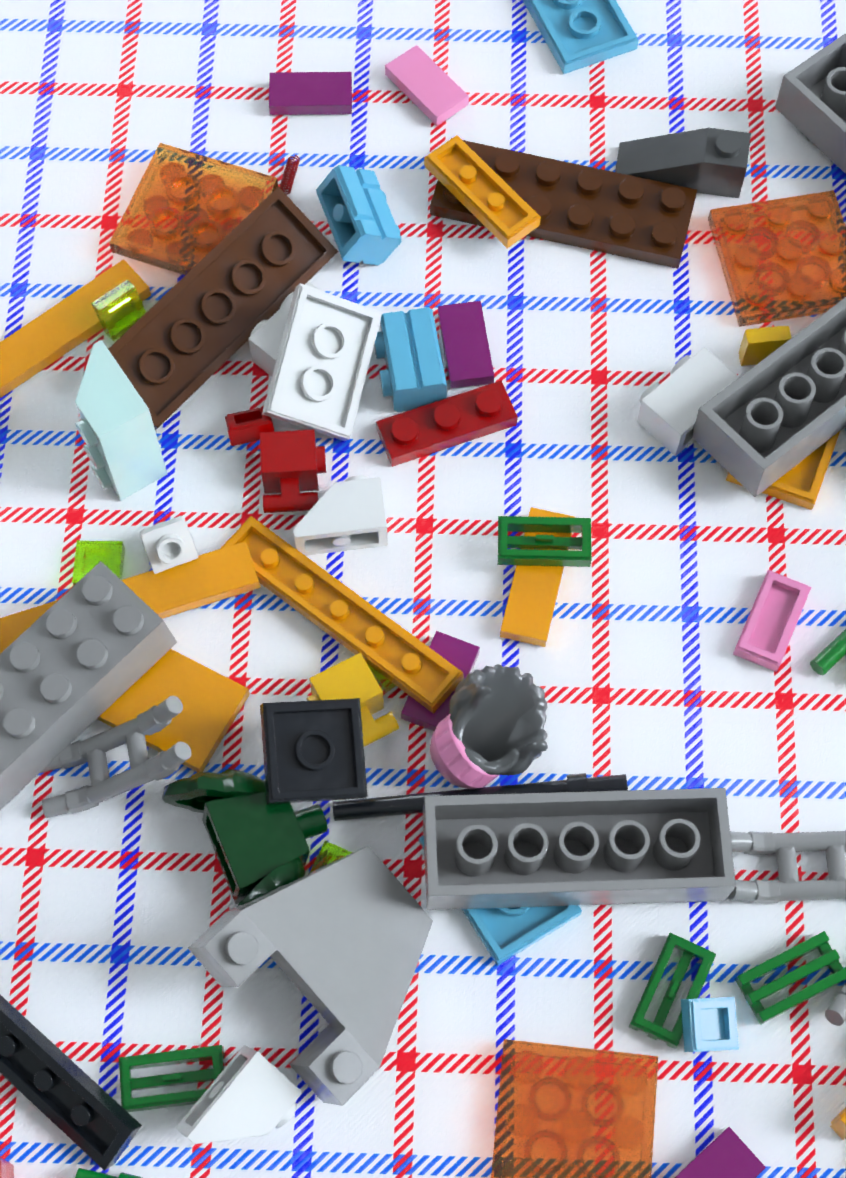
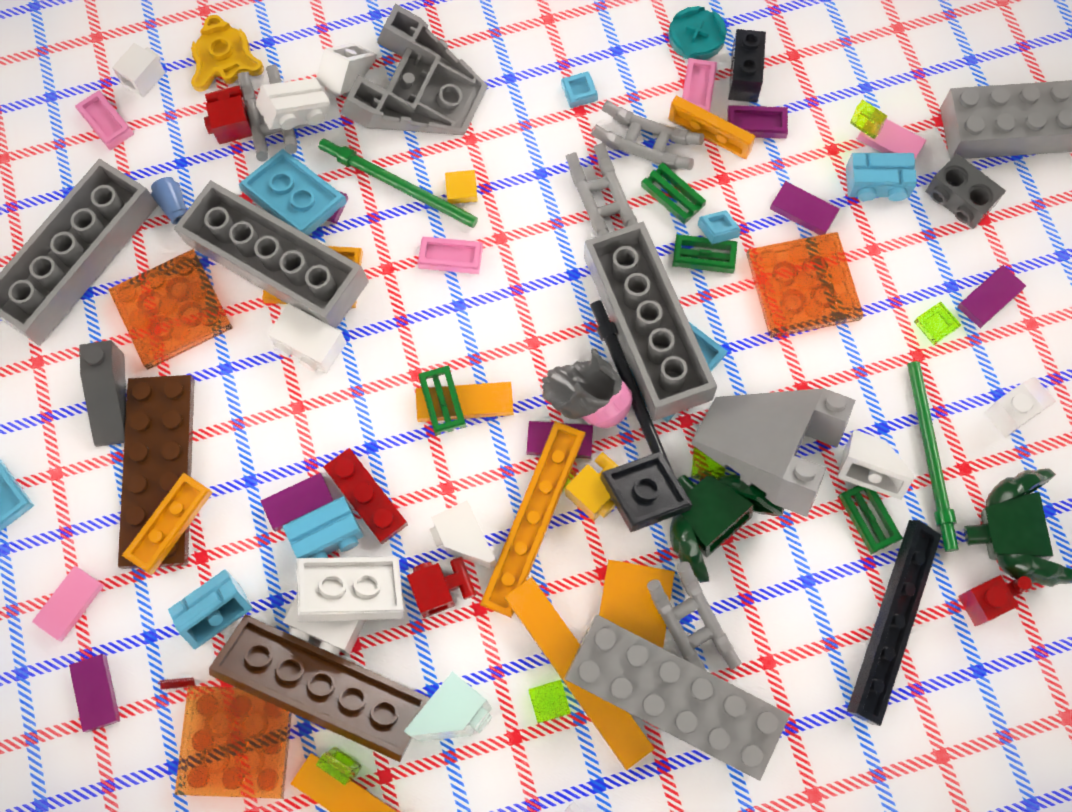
camera: 105 degrees left, 5 degrees up
white bracket [139,516,199,574] -> none
red tile [225,407,275,446] -> none
yellow tile [738,325,792,366] -> none

